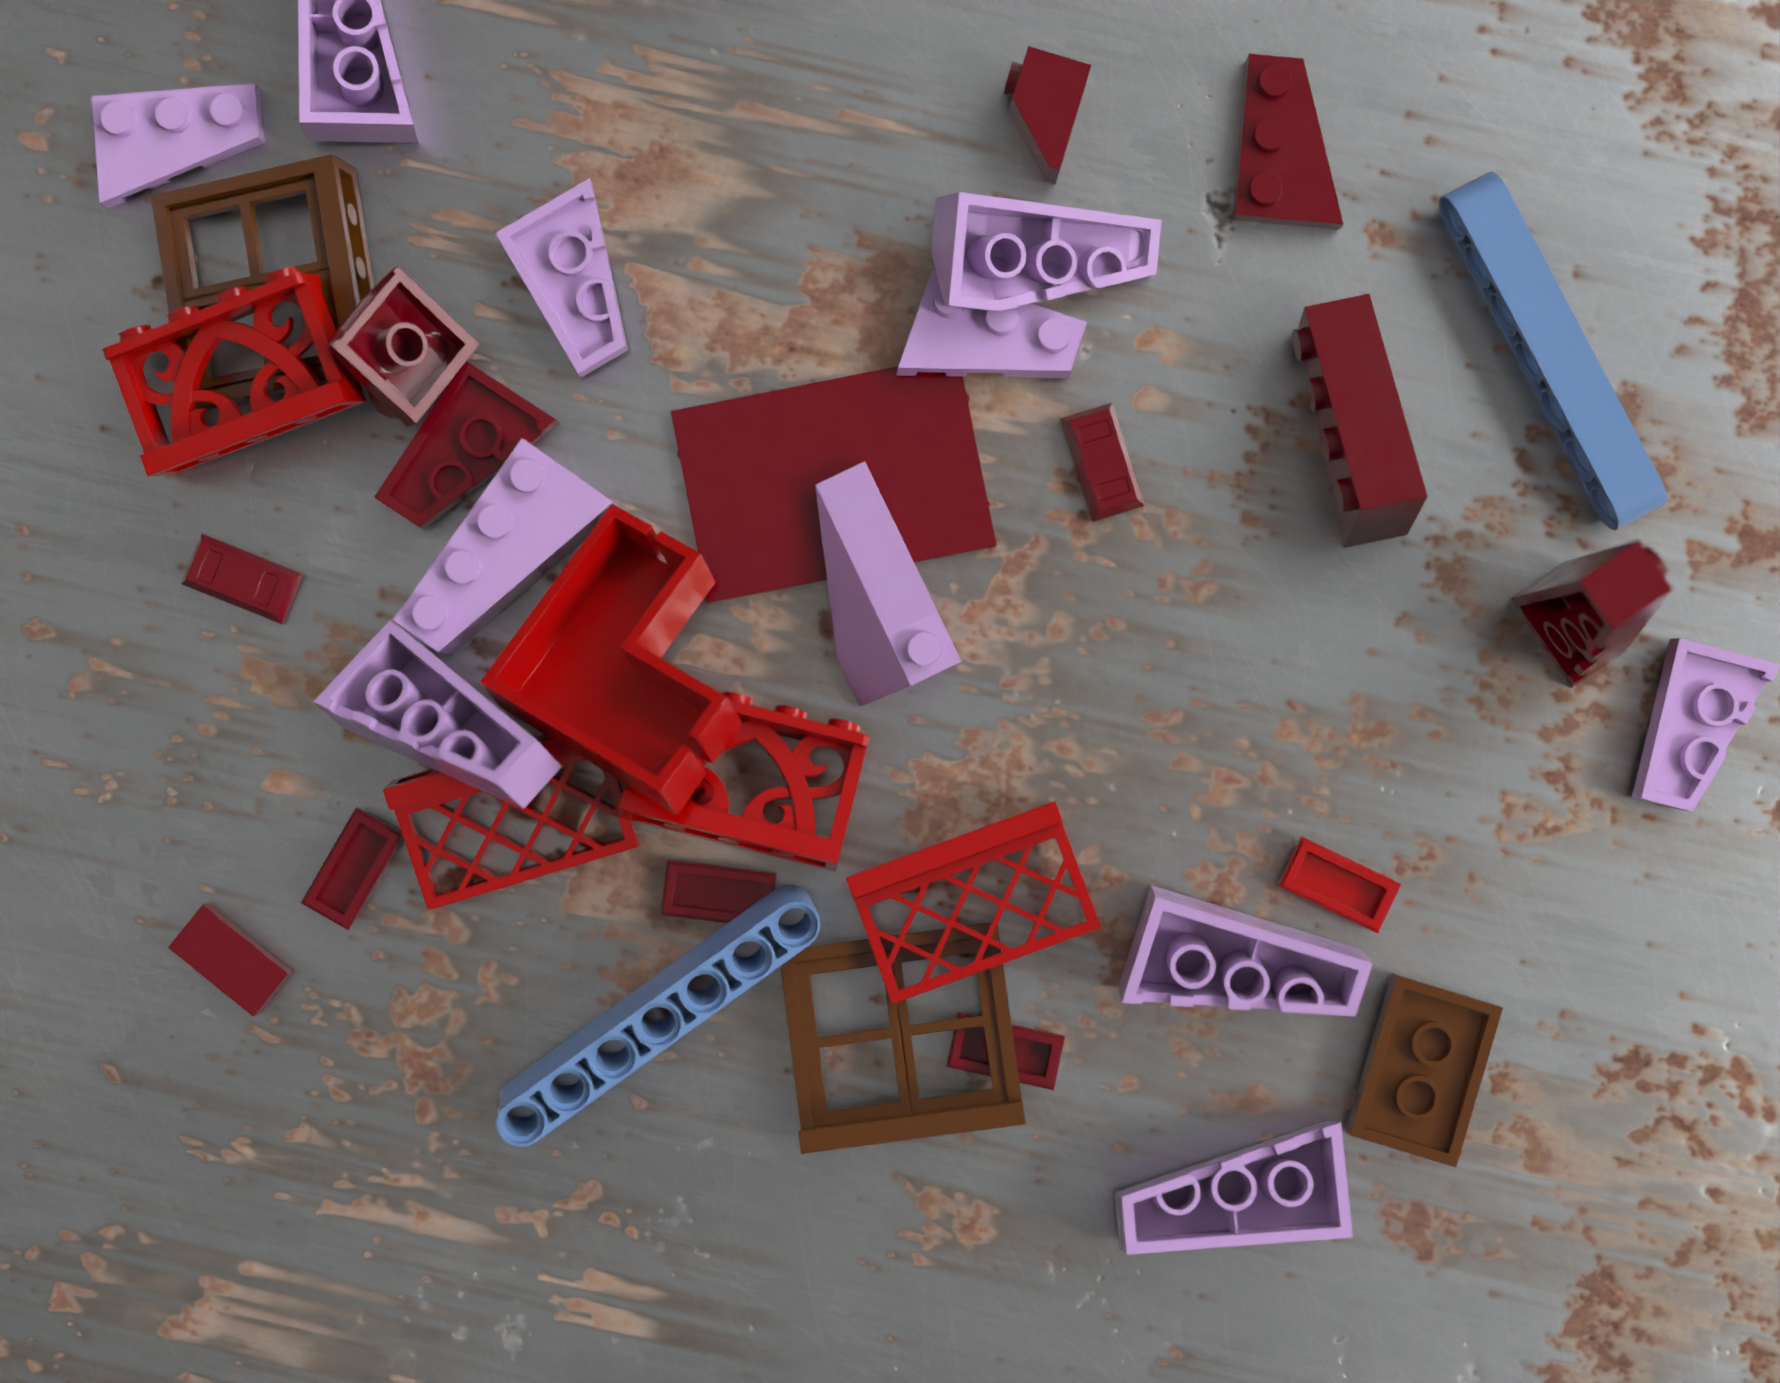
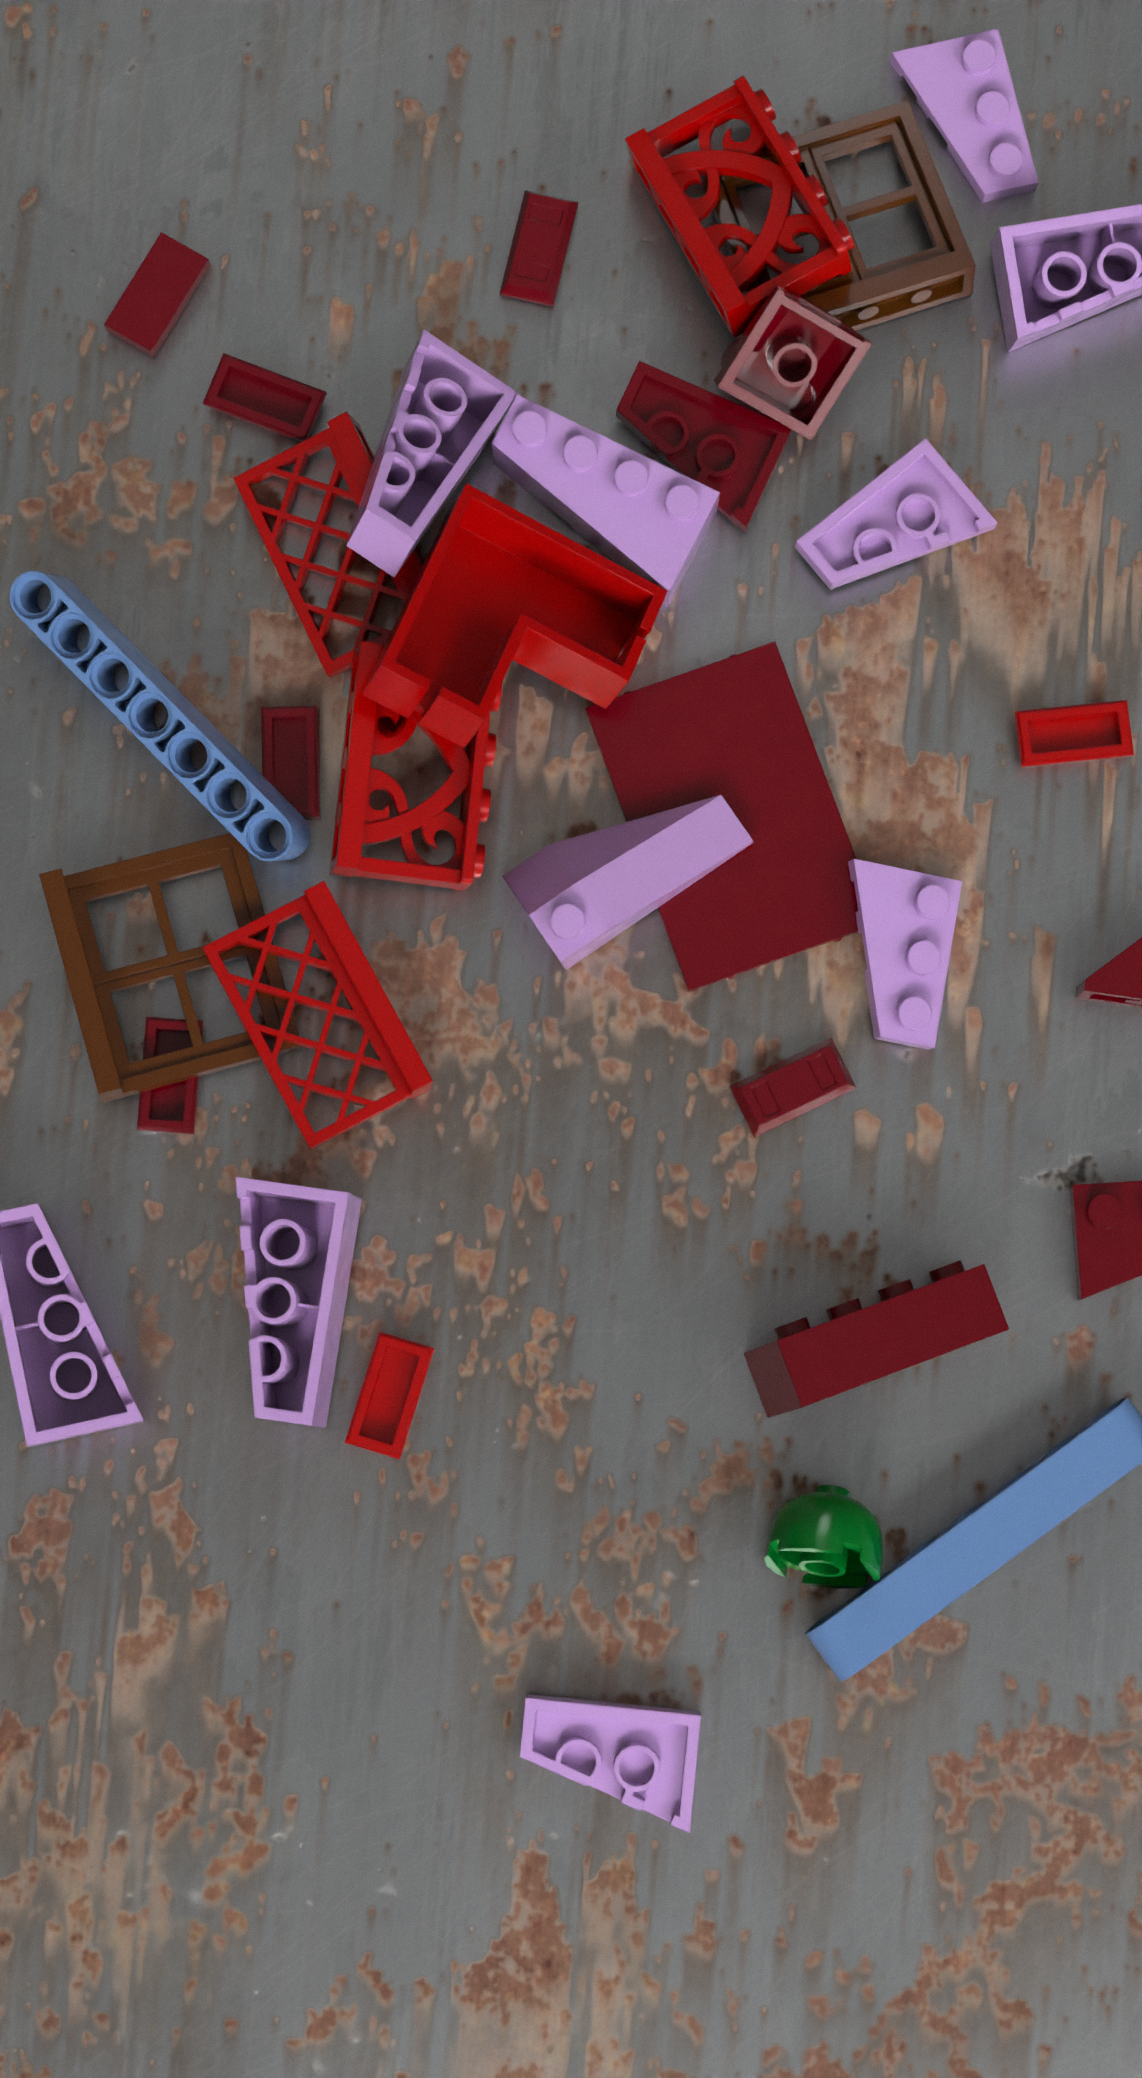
camera: 85 degrees right, 5 degrees down
lavender wedge [931,192,1162,312] -> none
reddish brown plate [1345,973,1503,1167] -> none
dark red wedge [1510,540,1673,688] -> none
none -> green cylinder [764,1485,883,1589]
none -> red tile [1014,700,1134,767]

